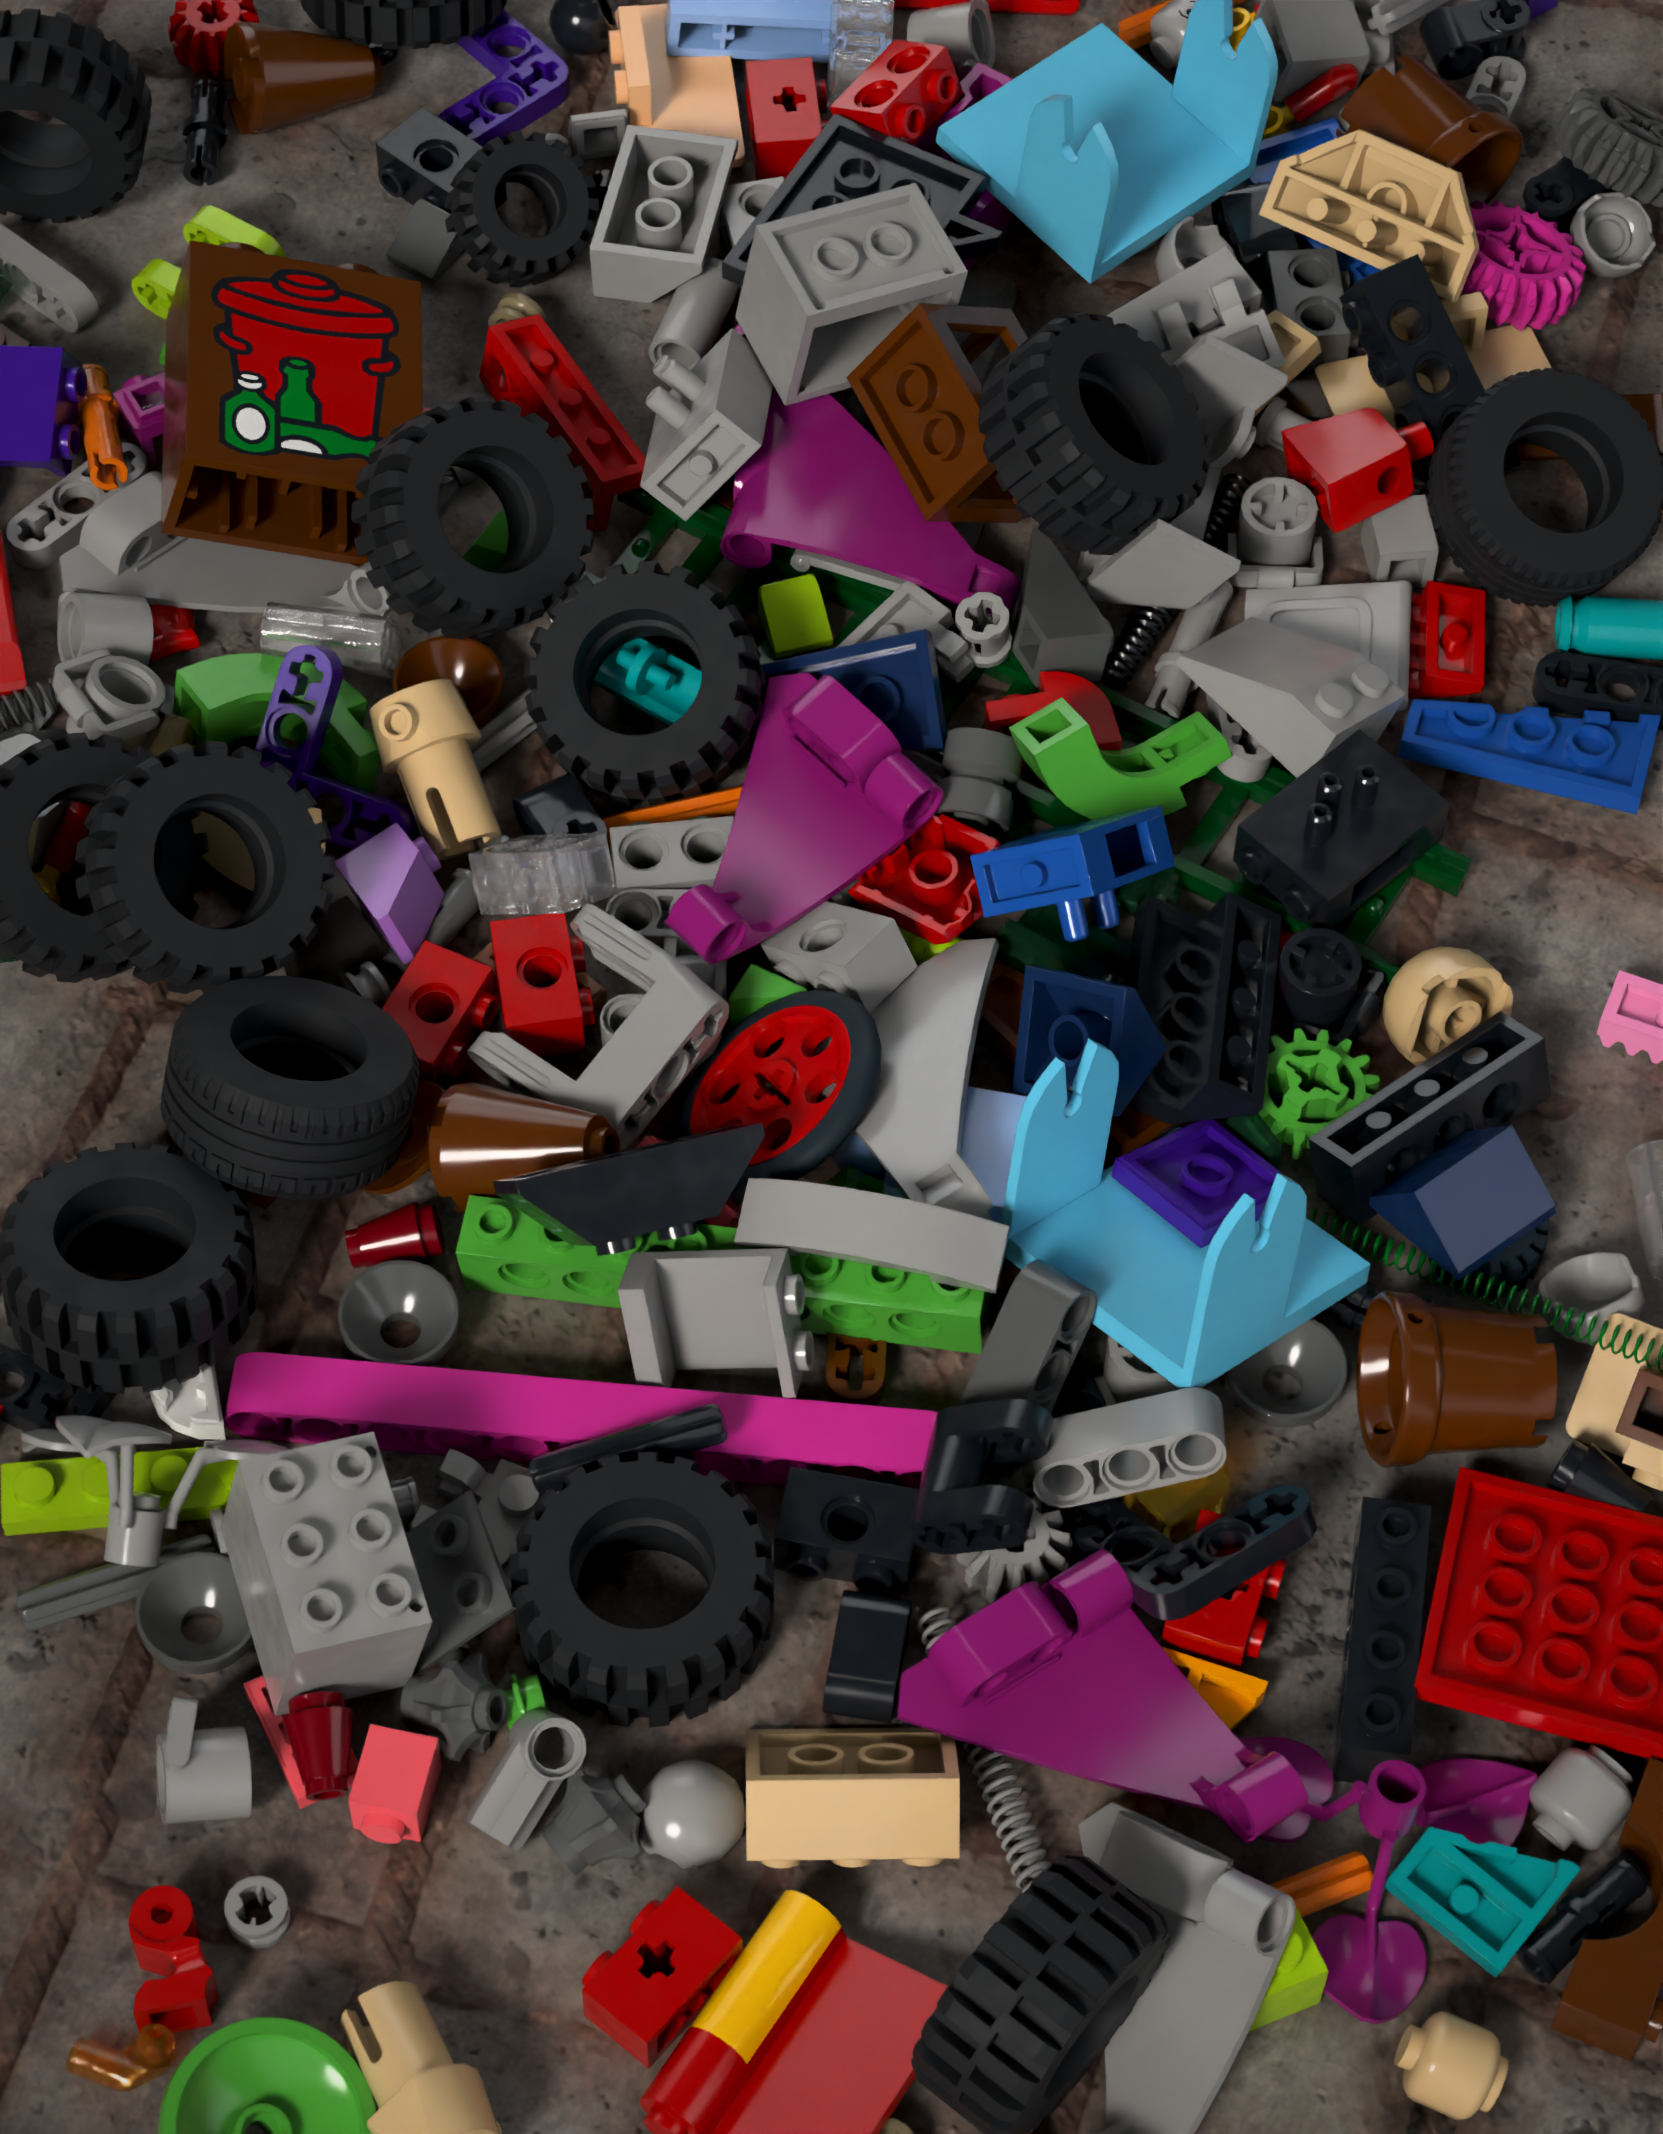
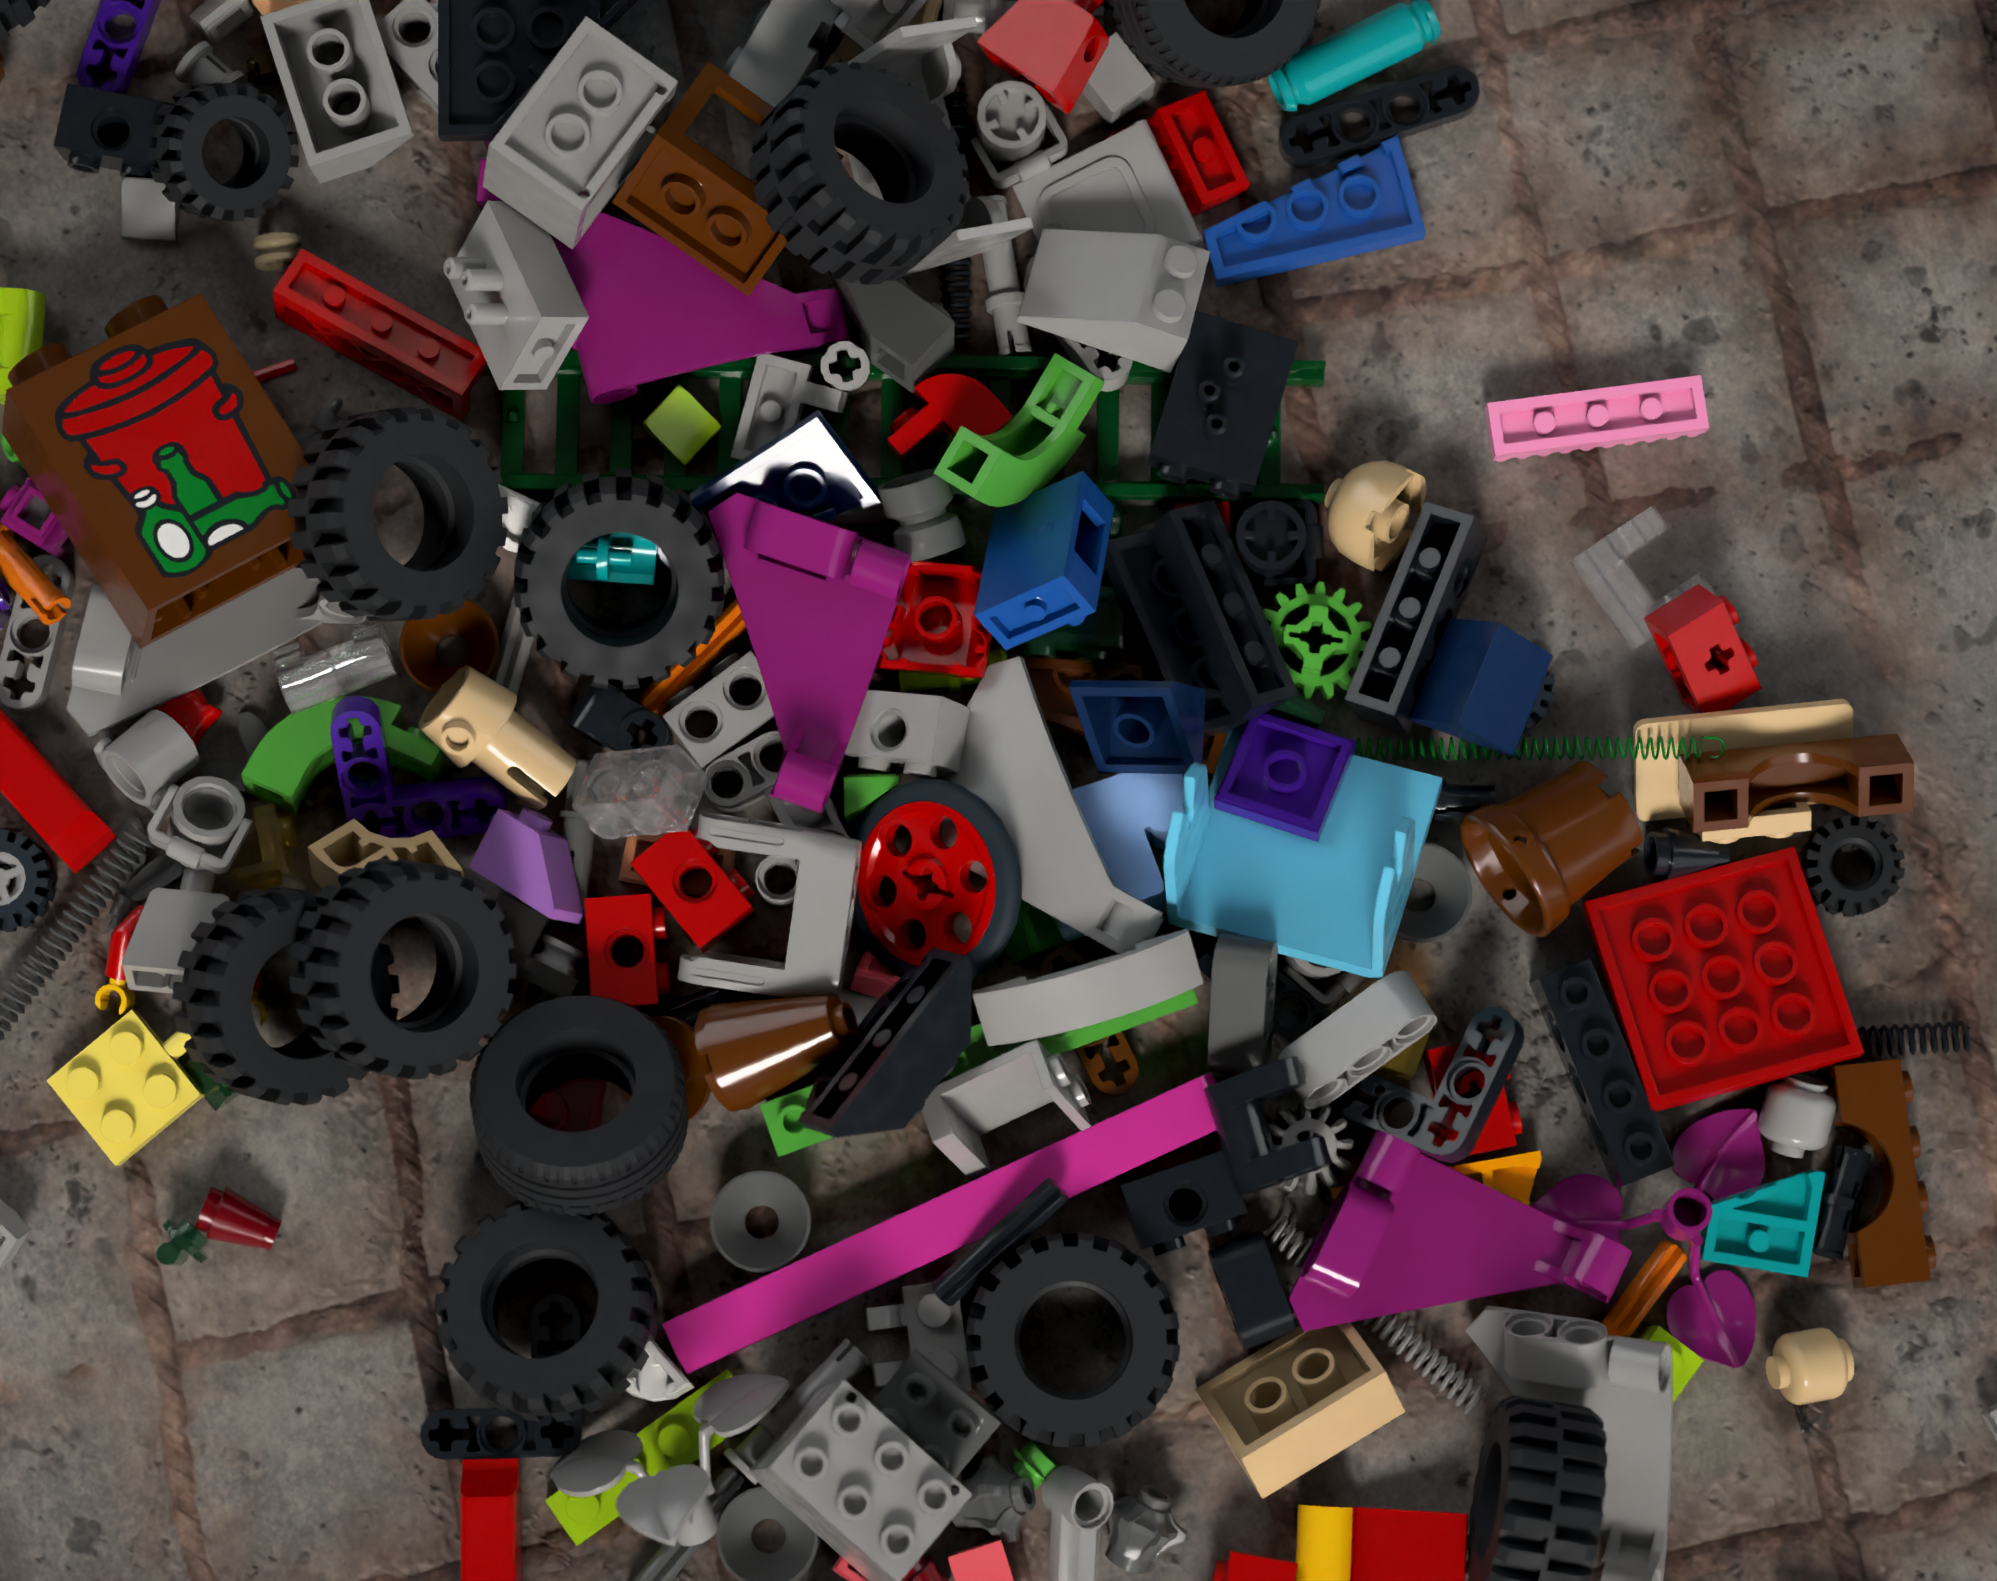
camera: 35 degrees left, 25 degrees up
dark red cone [345,1201,446,1269] -> none
bright green slope [462,507,508,573] -> none
light grey hair [639,1760,746,1869] -> none
light grey pin [649,256,740,370] -> none
light grey hair [1539,1252,1645,1344] -> none

